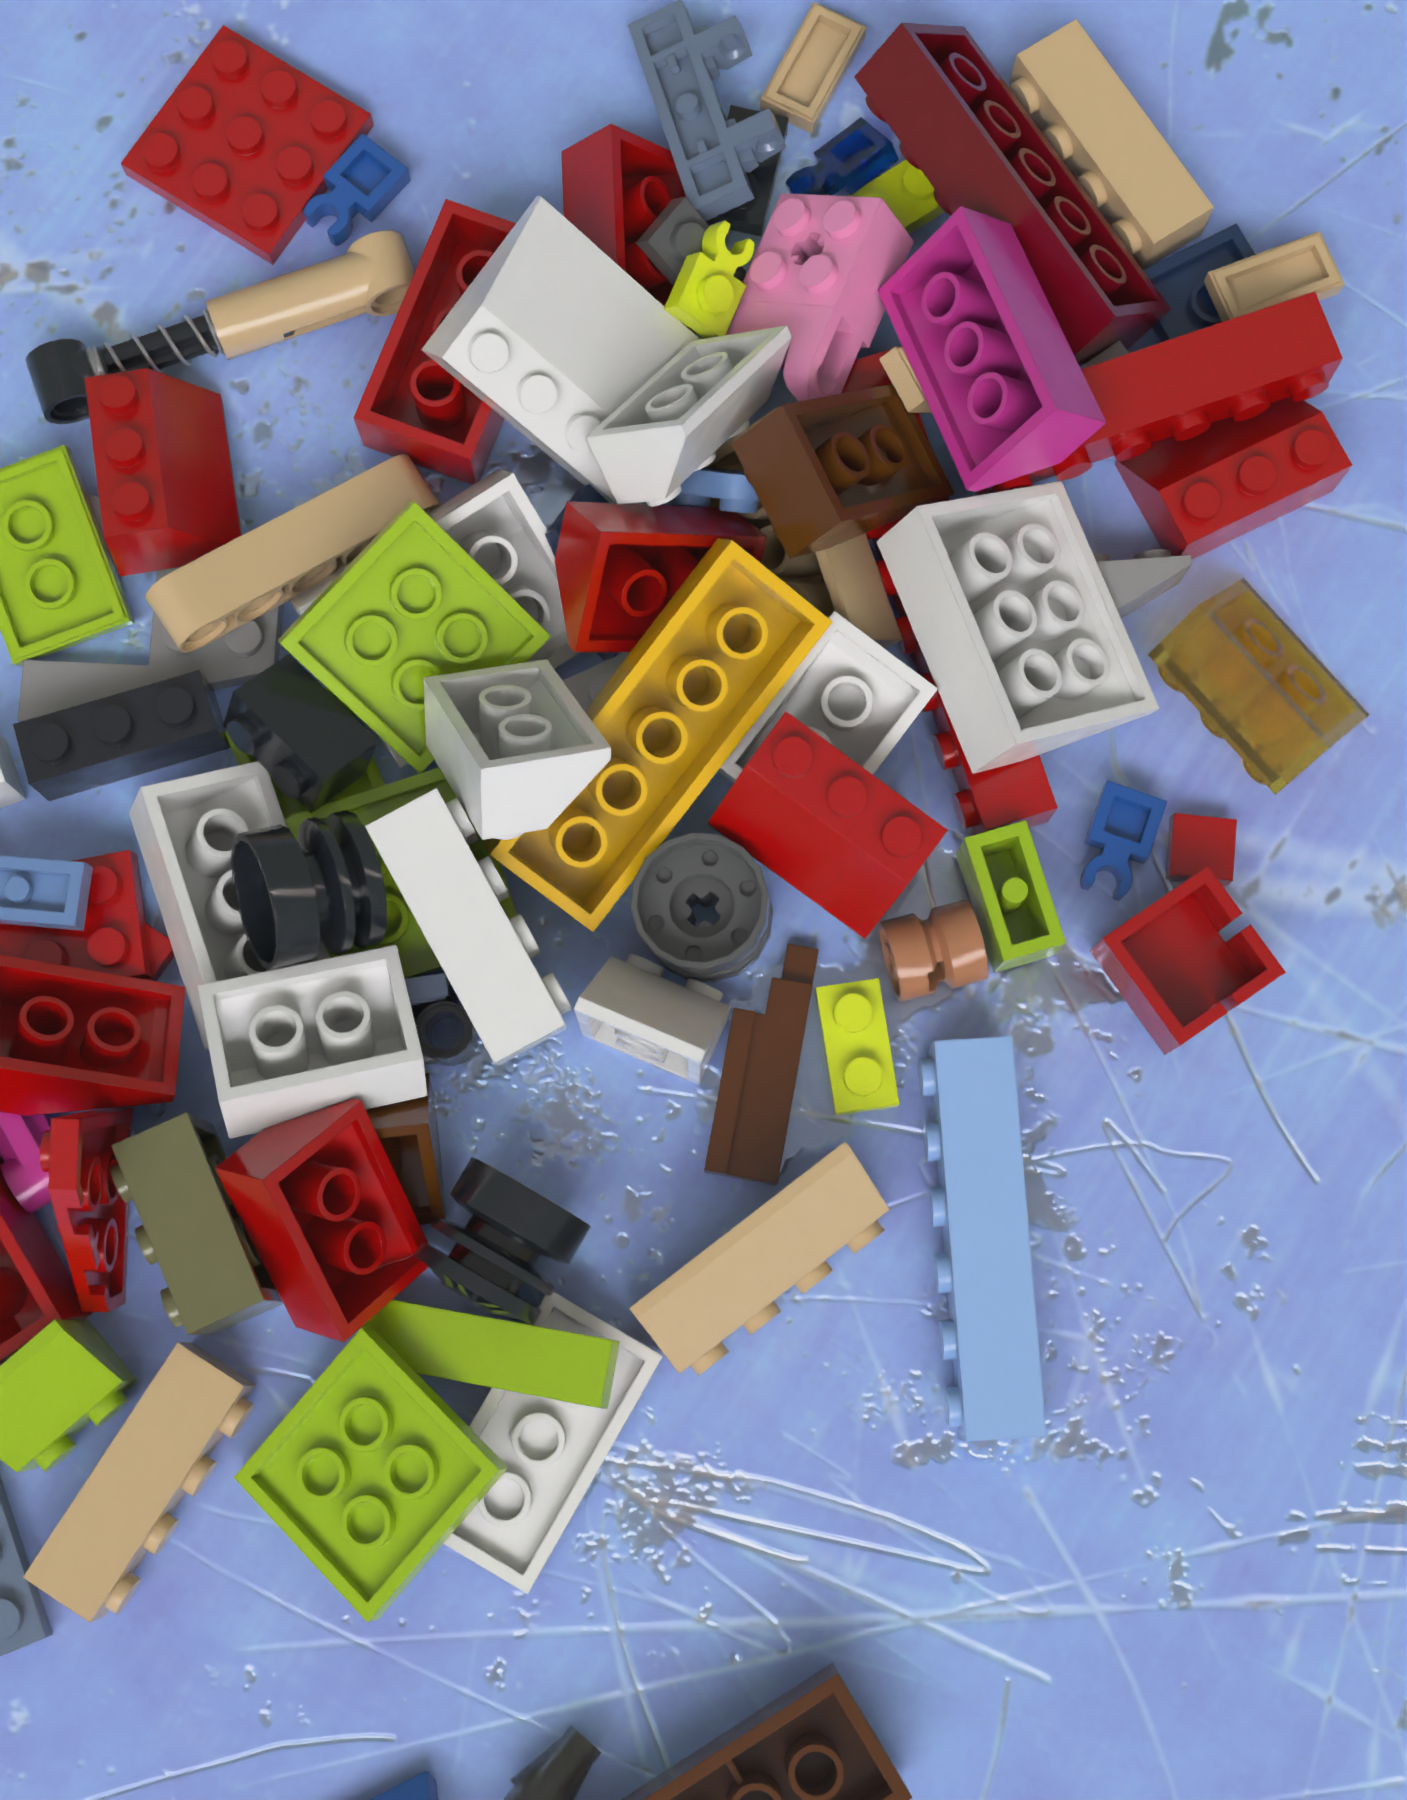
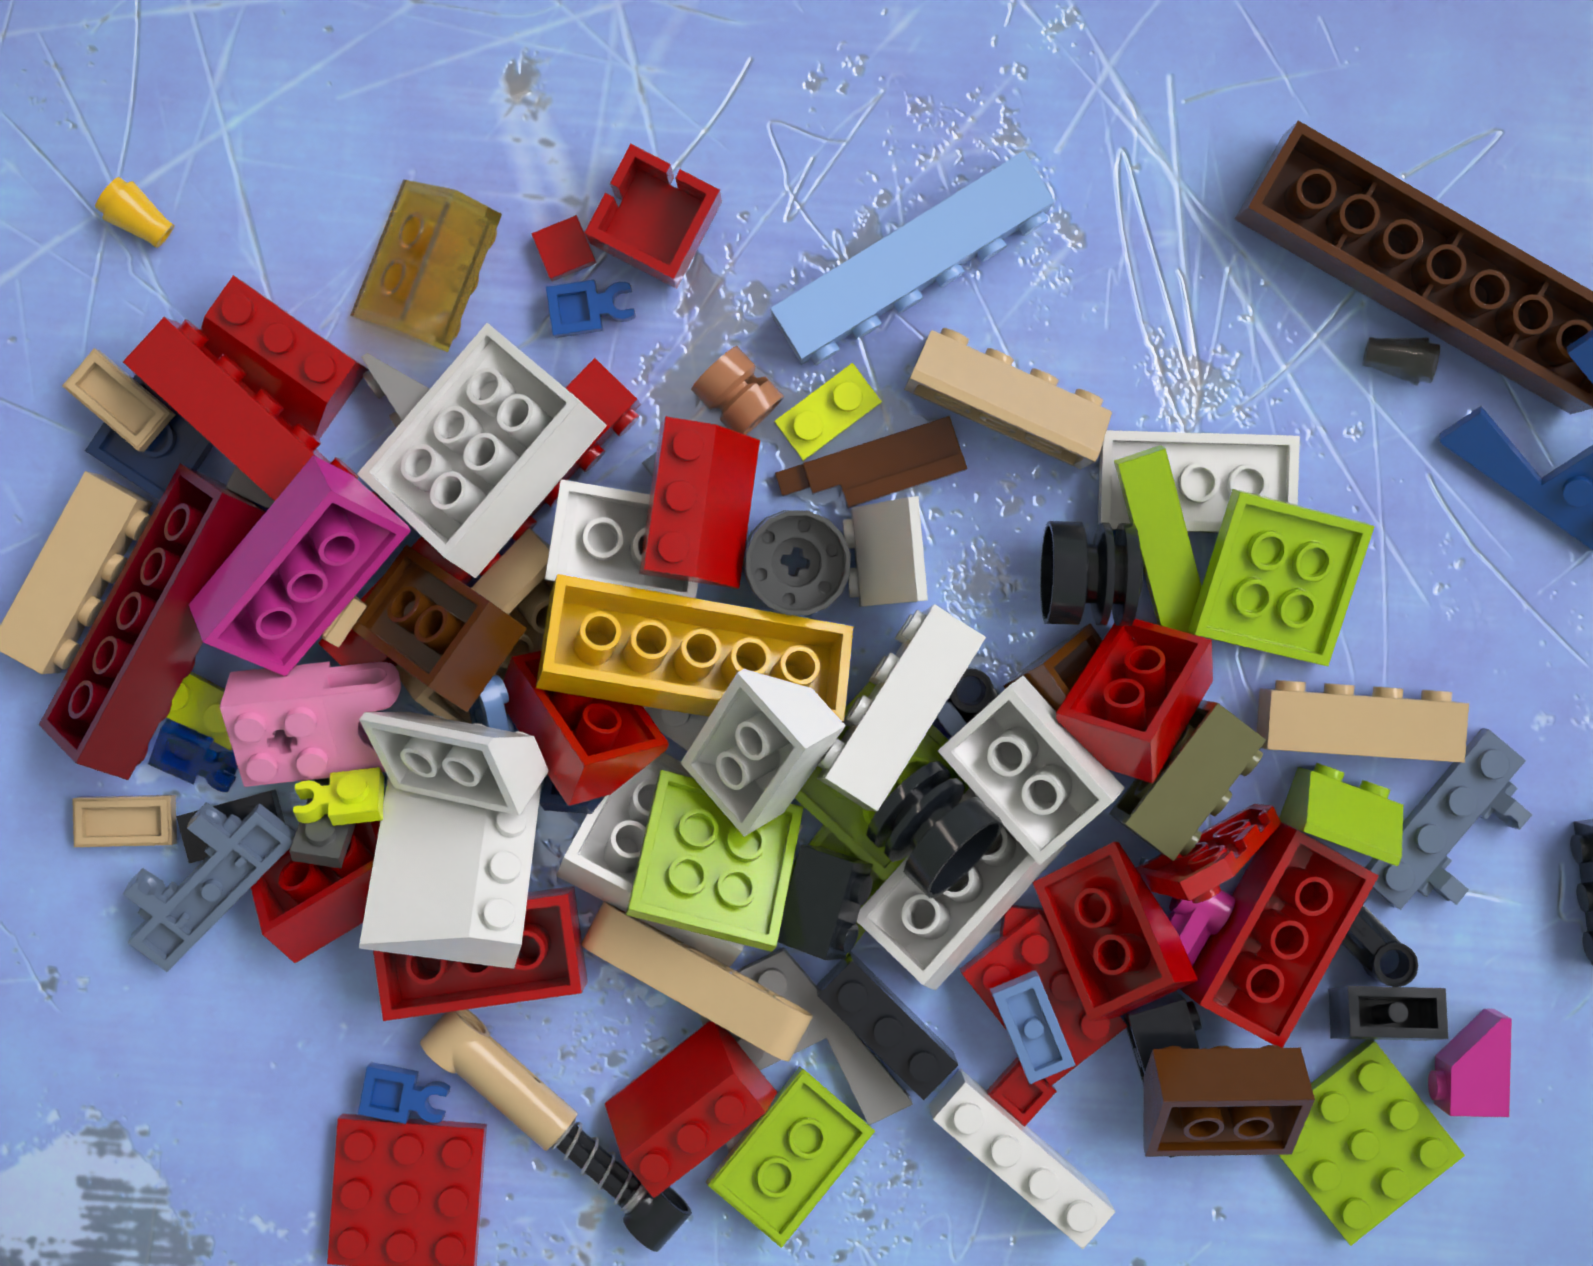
camera: 115 degrees left, 10 degrees up
lime brick [956,820,1066,973] -> none

